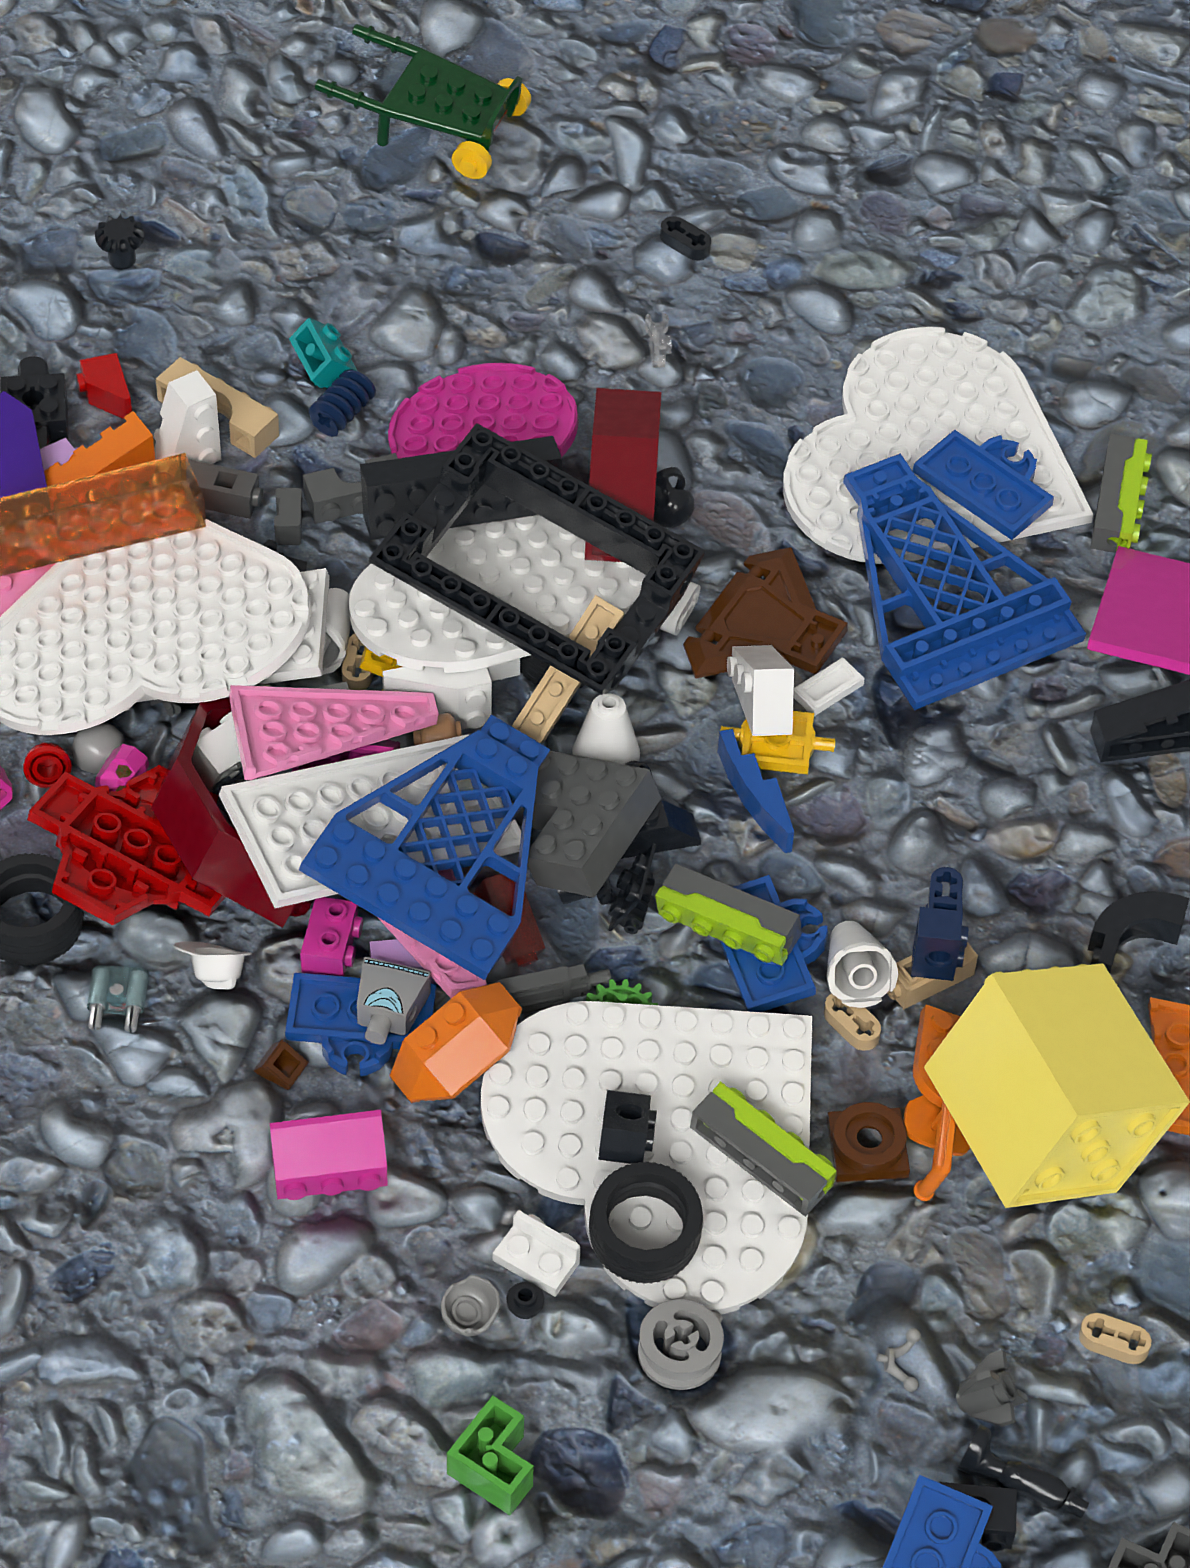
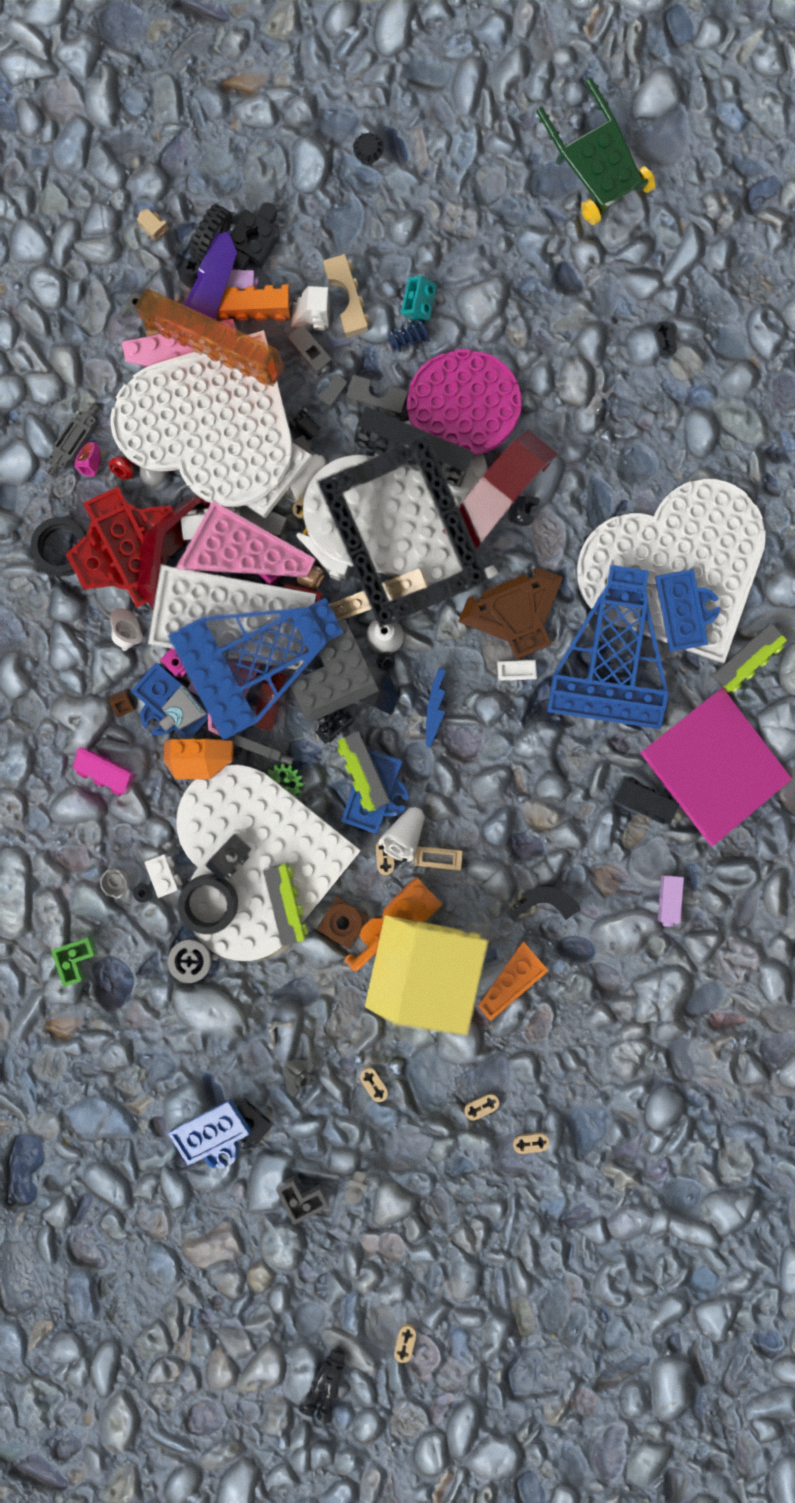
camera: 40 degrees right, 35 degrees up
red slope [76,353,132,419] -> none
clear light blue piece [87,966,149,1032] -> none
dark pink rock [95,744,149,791] -> none
yellow plate [720,711,835,775] -> none
white wedge [727,645,794,736] -> none
dark blue brick [911,867,969,981] -> none
black piece [957,1424,1089,1519] -> none

